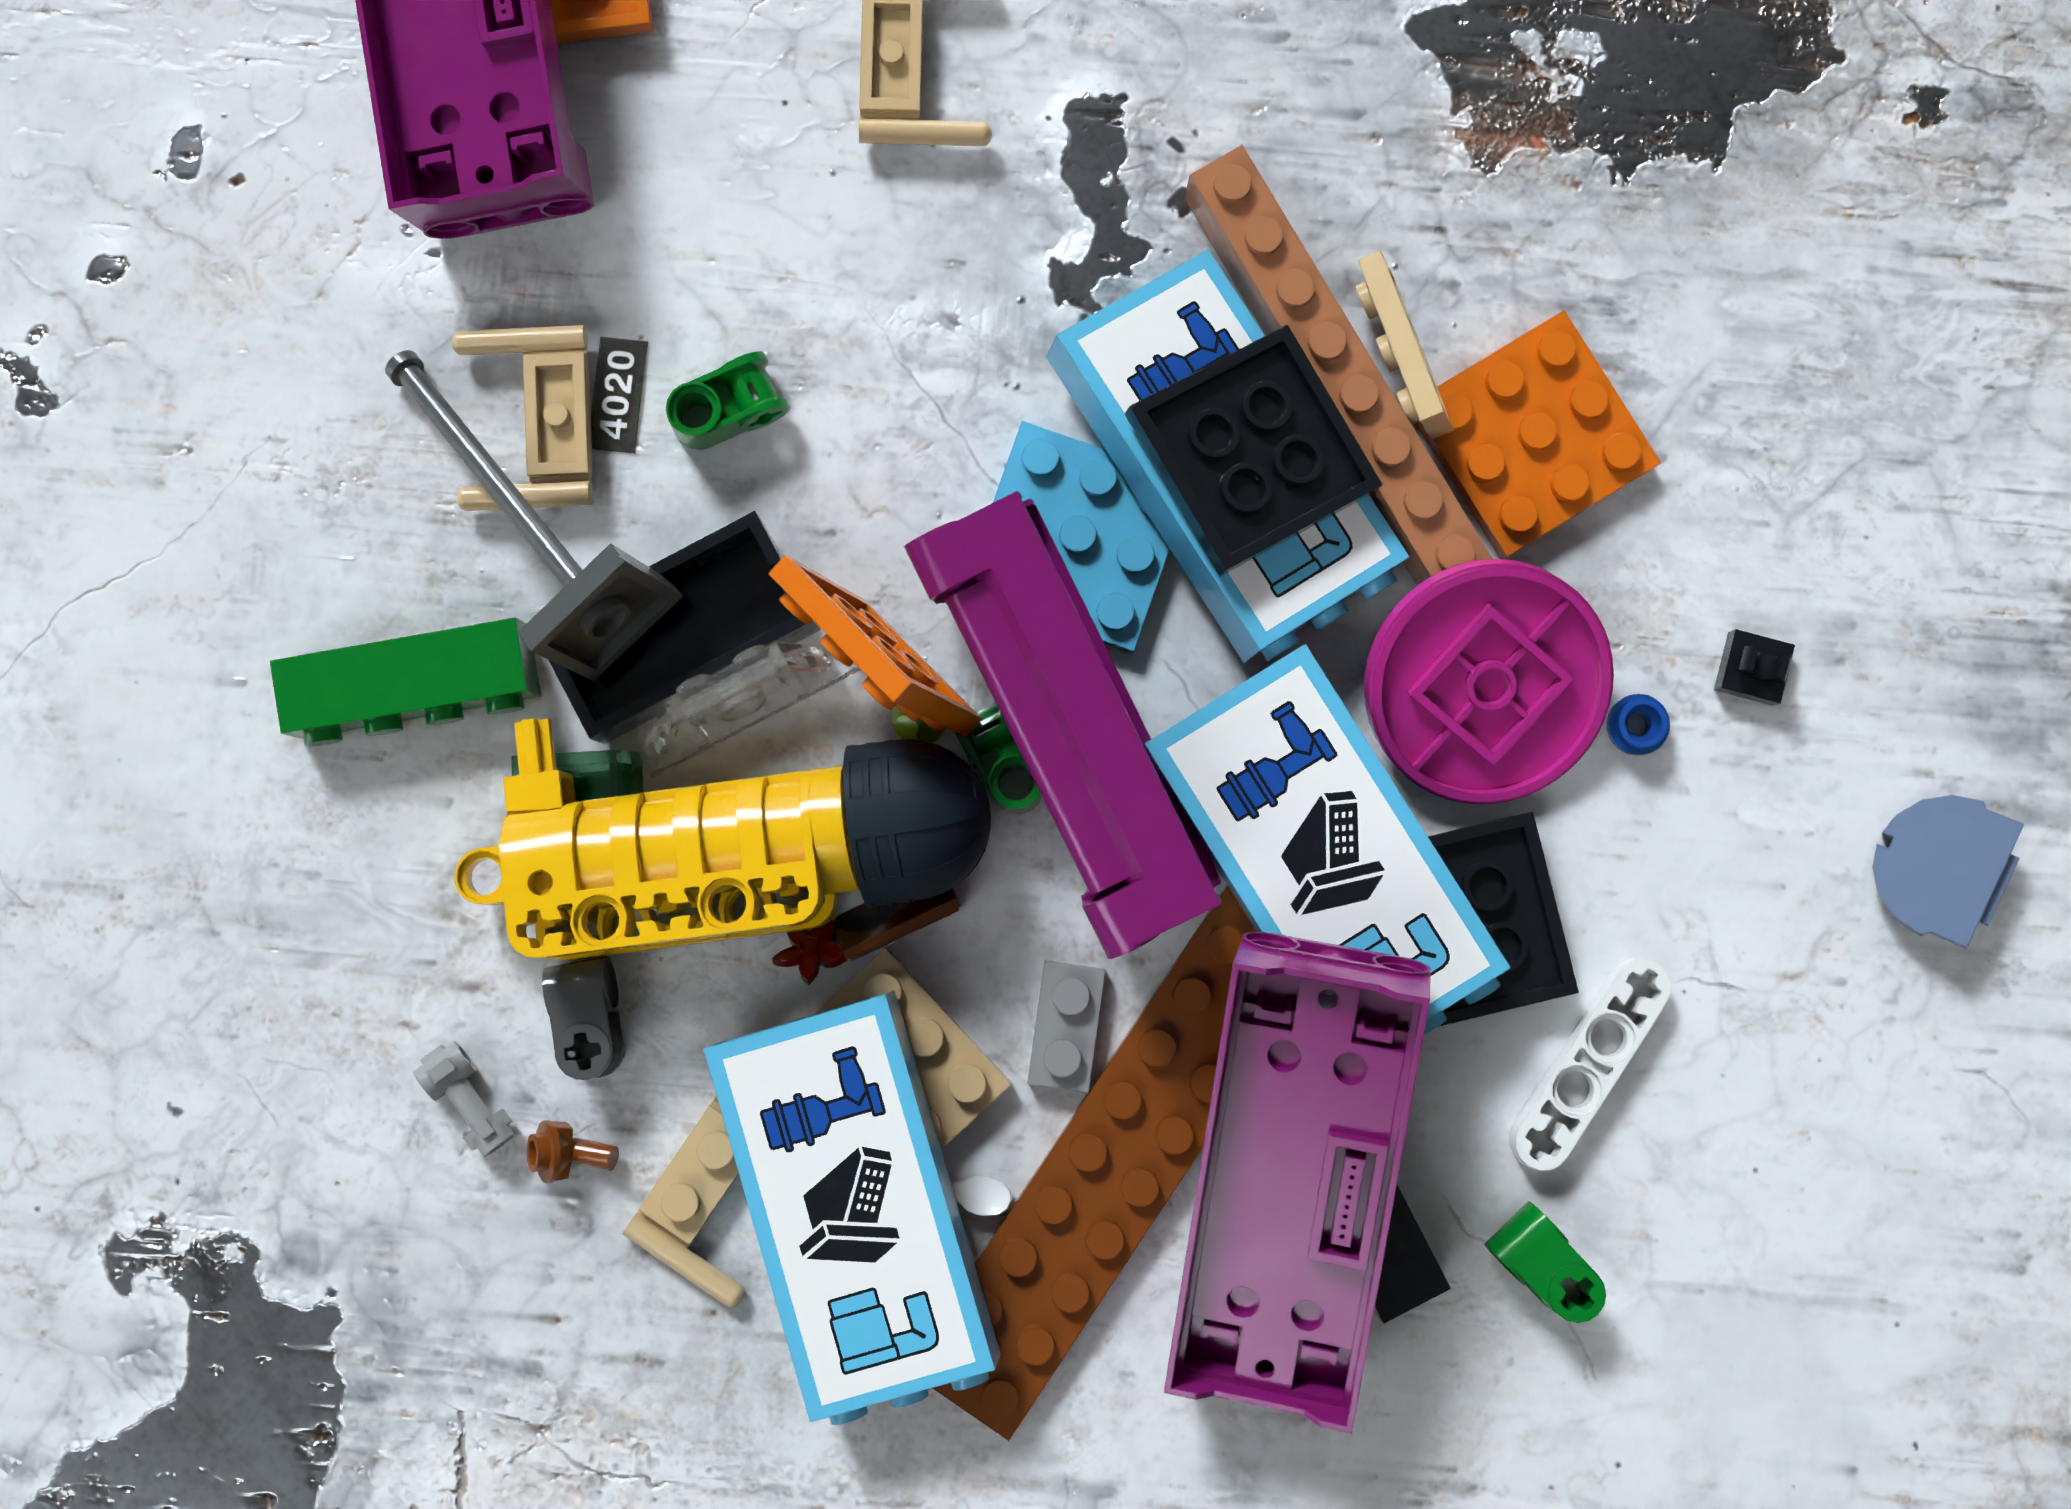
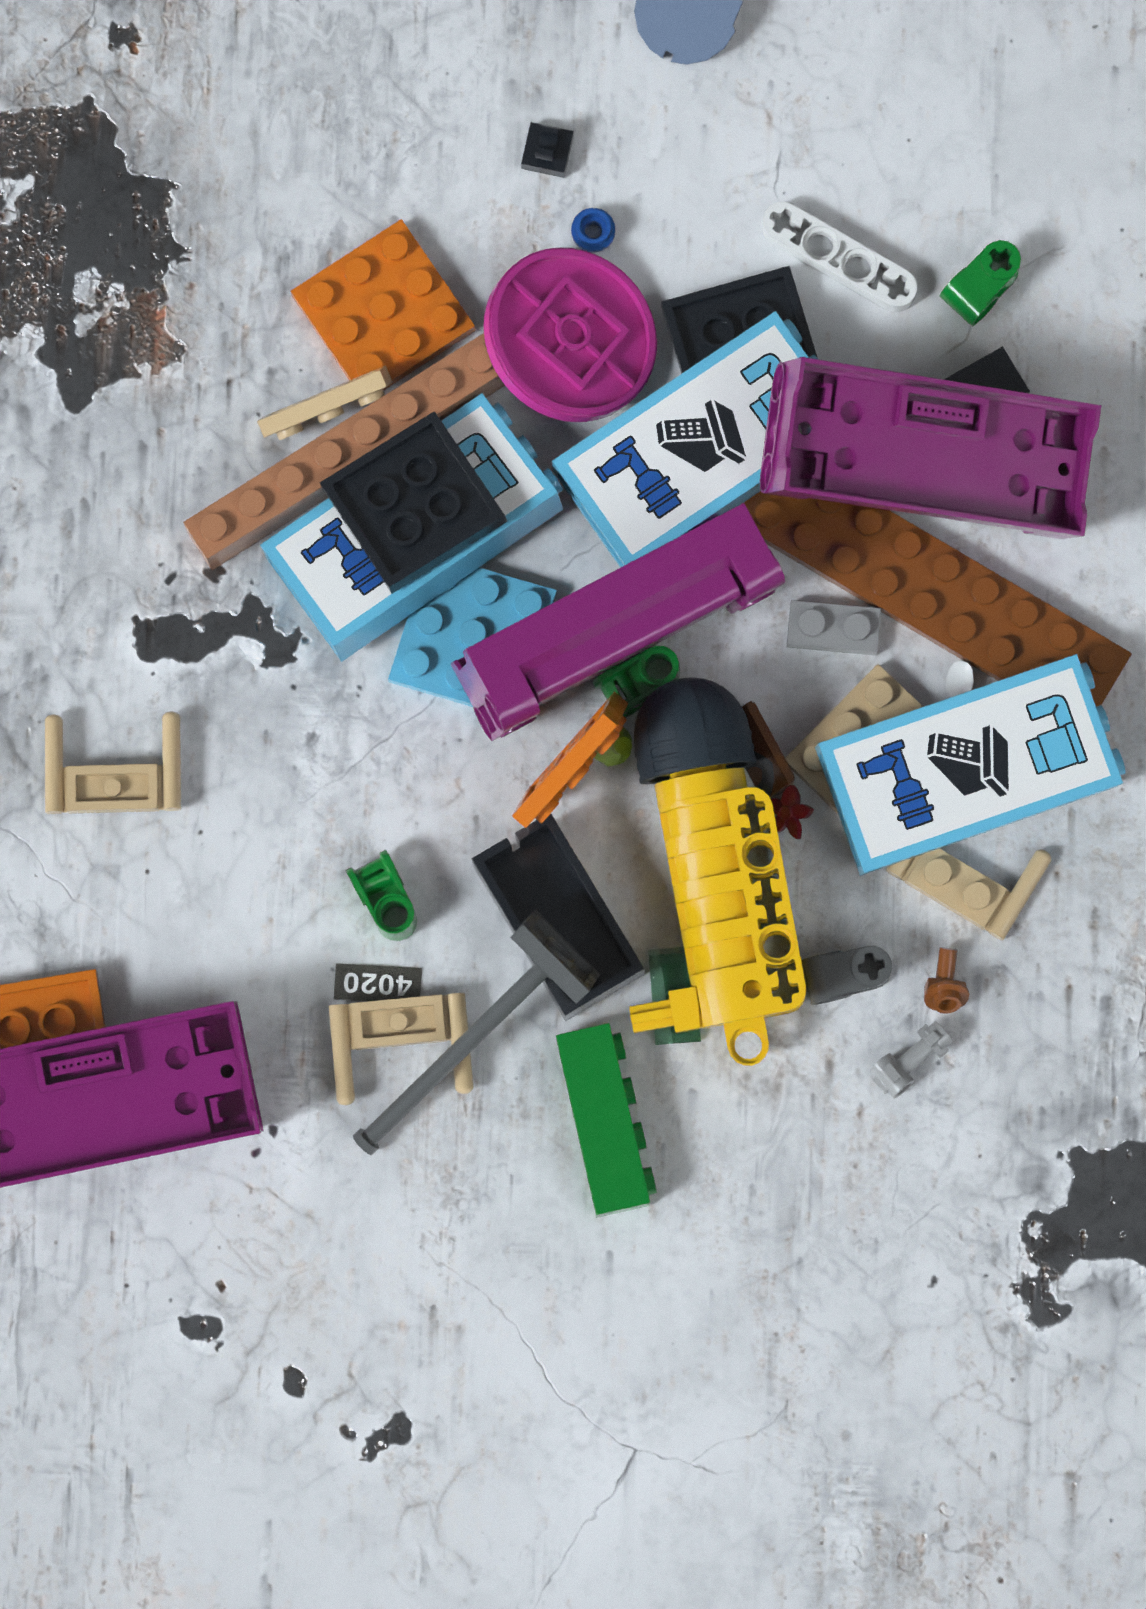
camera: 90 degrees left, 5 degrees down
clear wing [640,643,860,778] -> none

